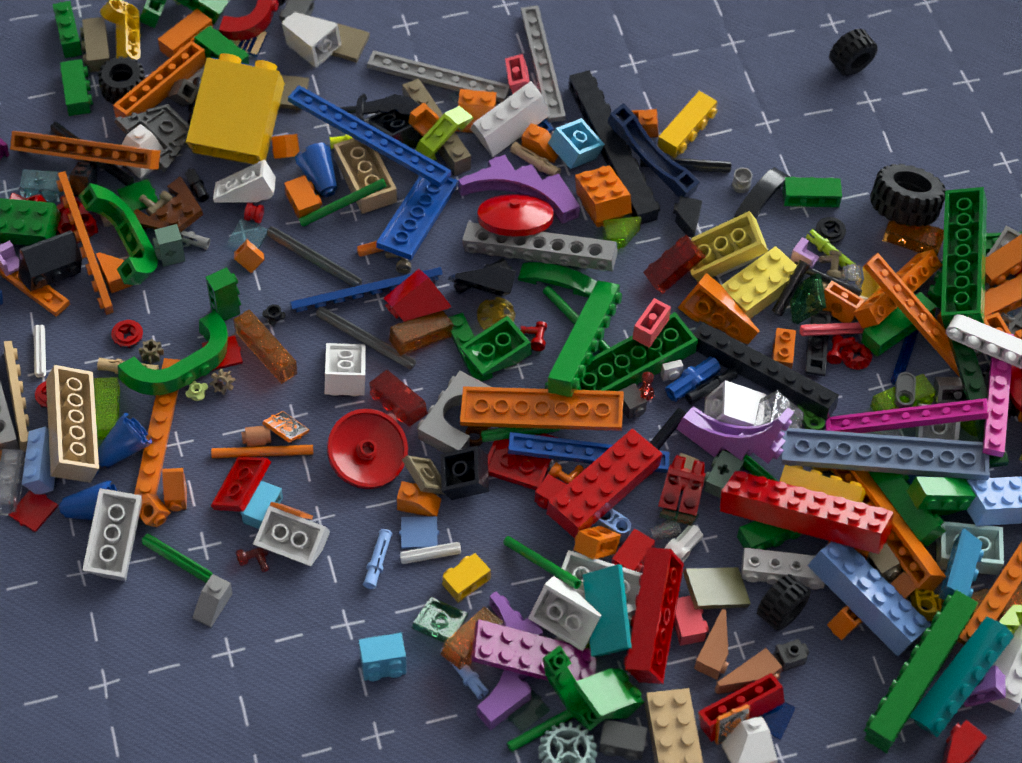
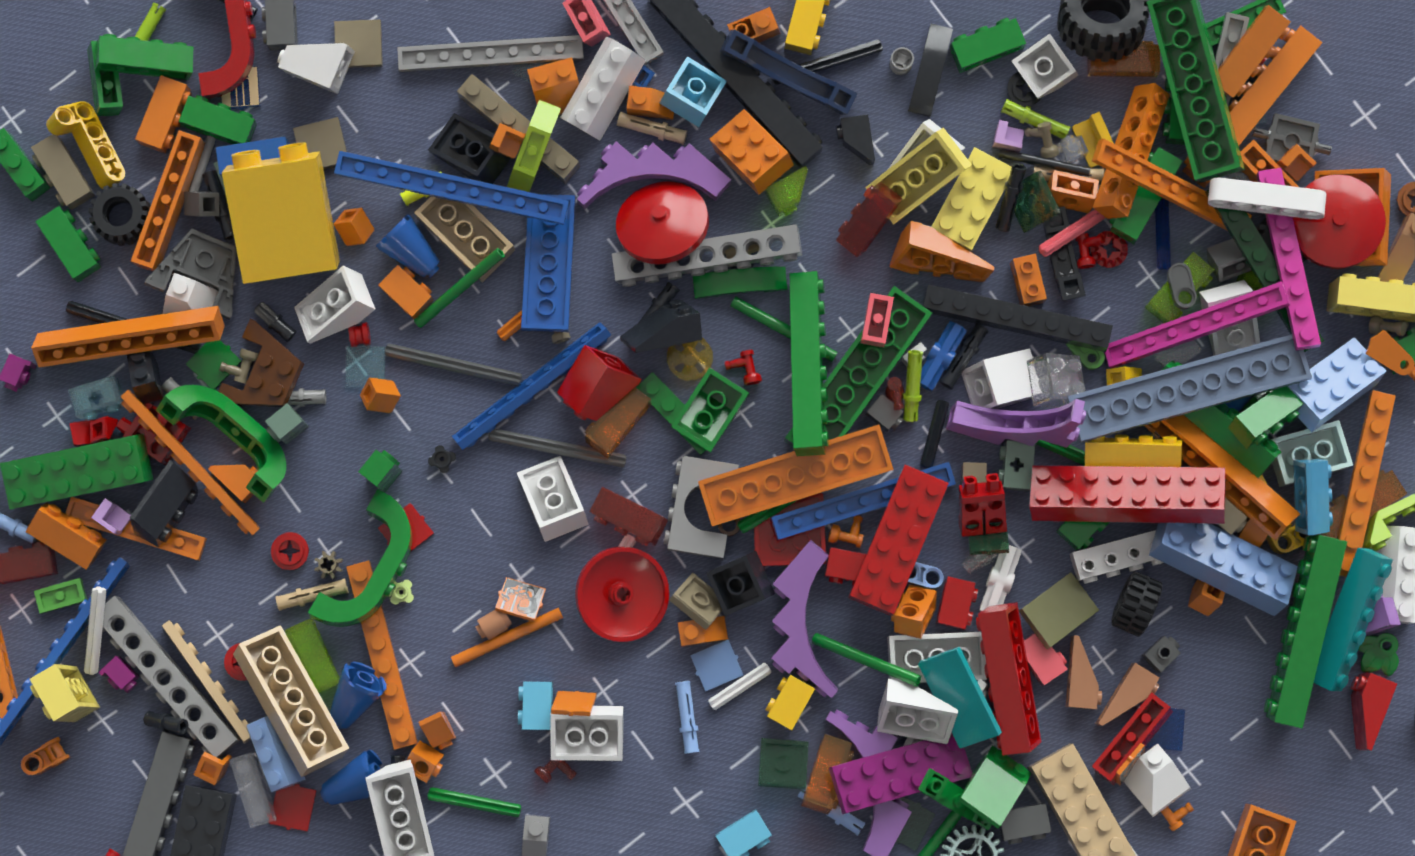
camera: 20 degrees left, 25 degrees up
white axle [34,325,46,378] -> none
dark tan gear [209,369,236,395] -> none
red tile [211,457,271,512] -> none
clear orange brick [233,309,298,384] -> none
black sword [339,94,420,122] -> none
none -> medium lavender arch [771,540,838,698]
none -> lime pin [903,350,923,422]
none -> white slope [1012,34,1078,99]
none -> green plate [1358,633,1399,676]

